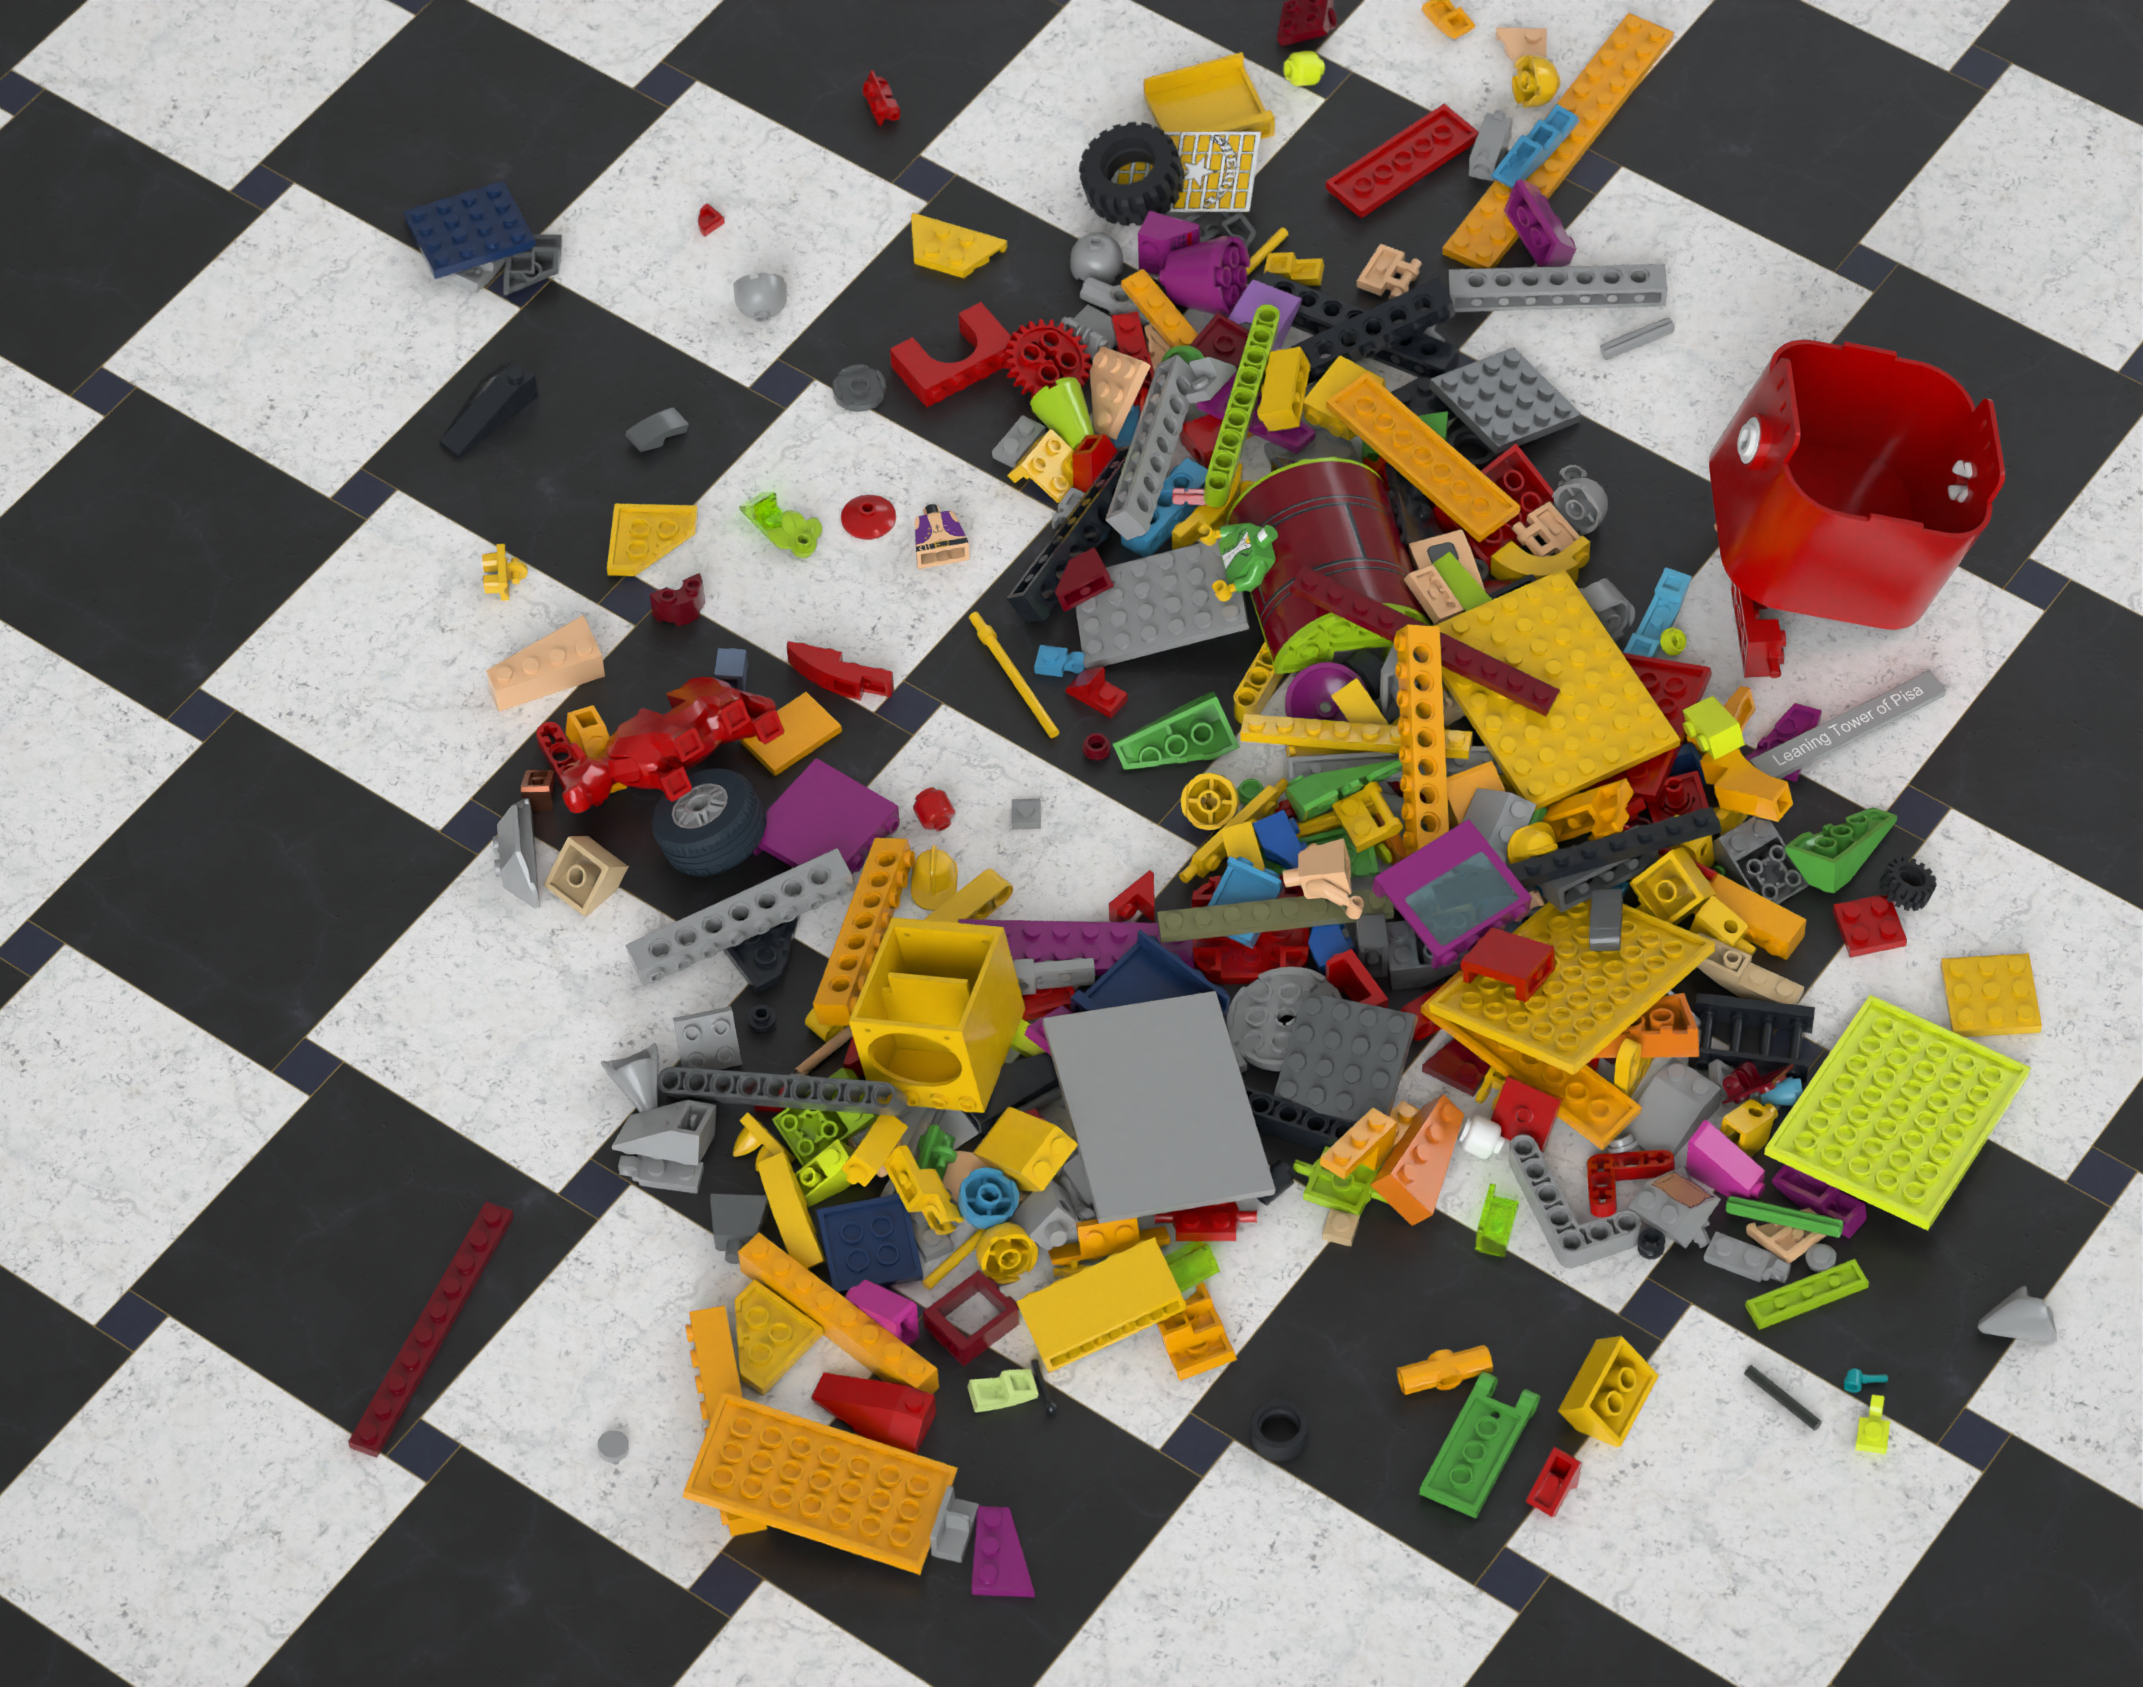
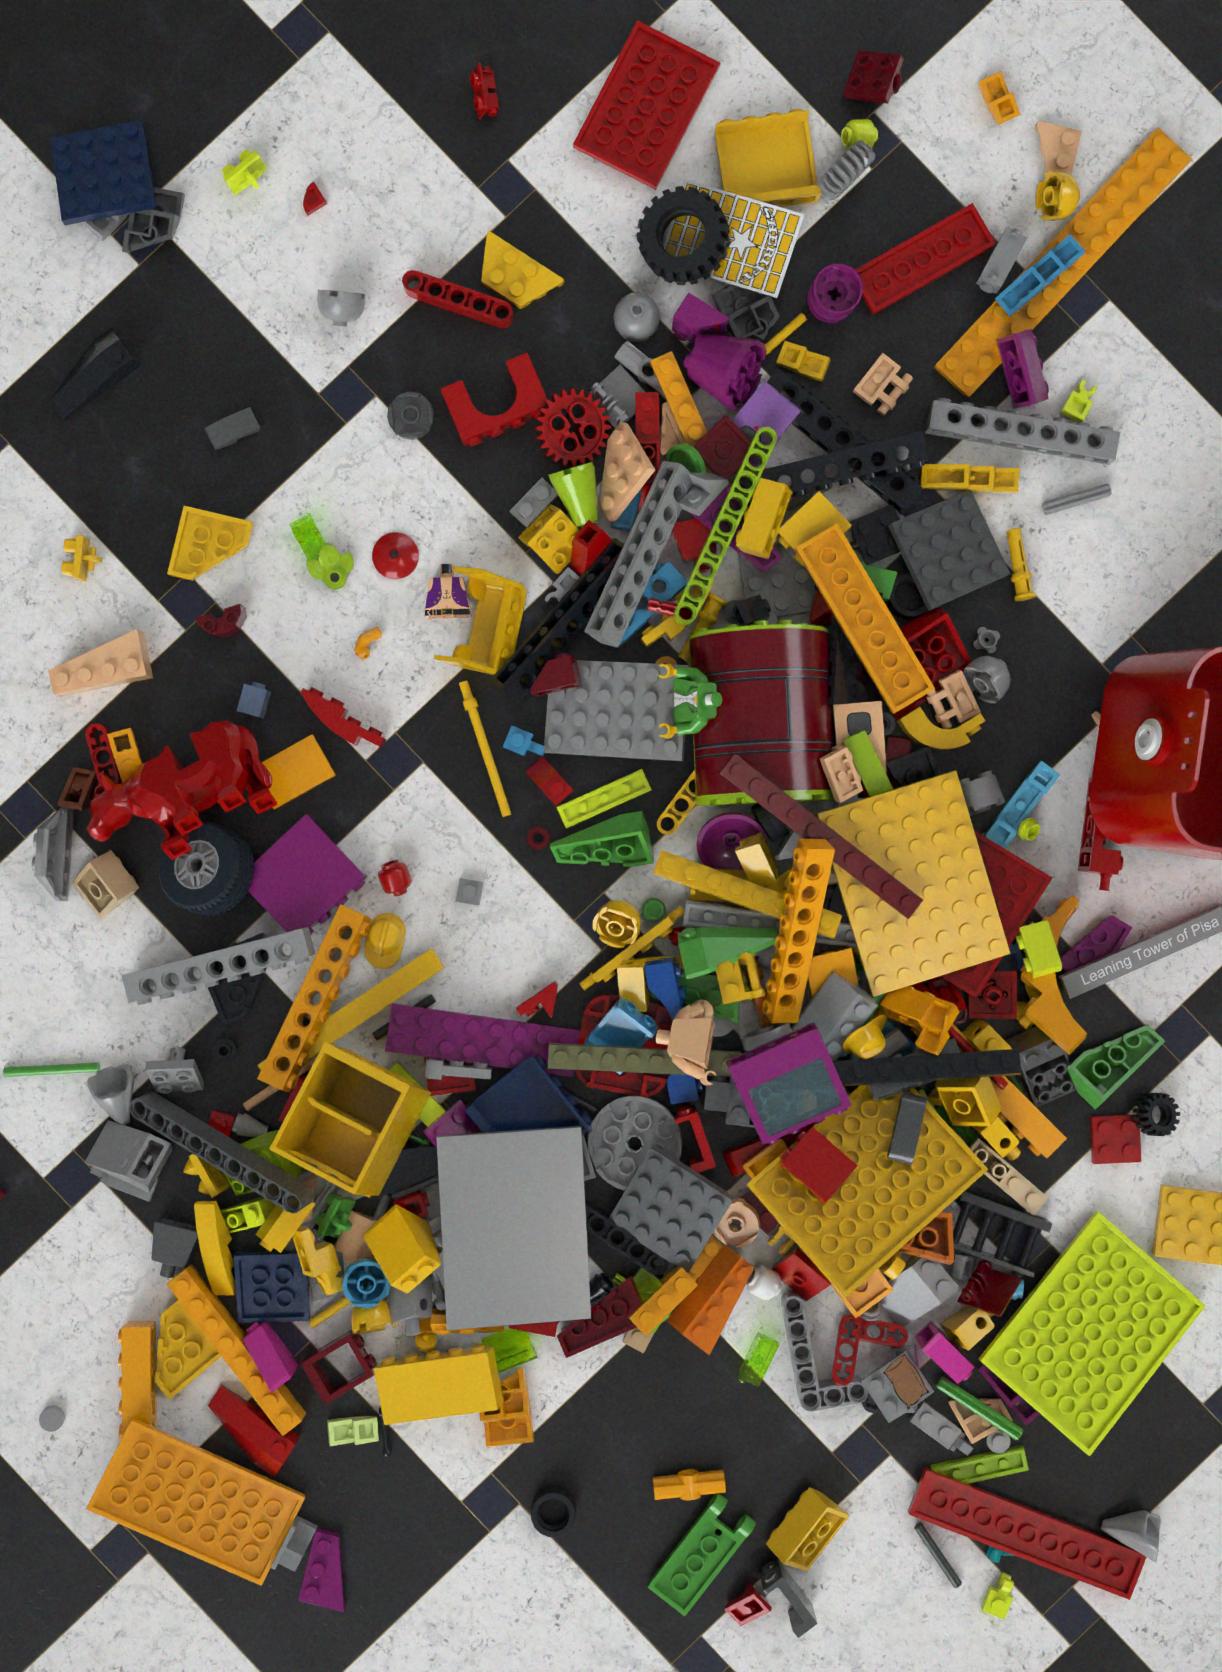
camera: 10 degrees right, 35 degrees up
none -> bright green bar [3,1062,100,1077]
none -> neon yellow hips [222,149,268,196]
none -> light orange arm [354,627,382,660]
none -> red beam [402,270,514,328]
none -> yellow windscreen [434,566,527,675]
none -> neon yellow tile [556,769,652,829]
none -> dark red wing [557,1276,643,1358]
none -> red plate [573,20,721,190]
none -> light nougat plate [714,1198,761,1247]
none -> dark grey panel [760,1559,817,1638]
none -> magenta wheel [807,264,863,323]
none -> light grey gear [817,140,876,200]
none -> red plate [908,1467,1147,1600]
none -> yellow slope [921,464,1020,493]
none -> yellow pin [1006,528,1036,601]
none -> neon yellow plate [1060,380,1097,422]

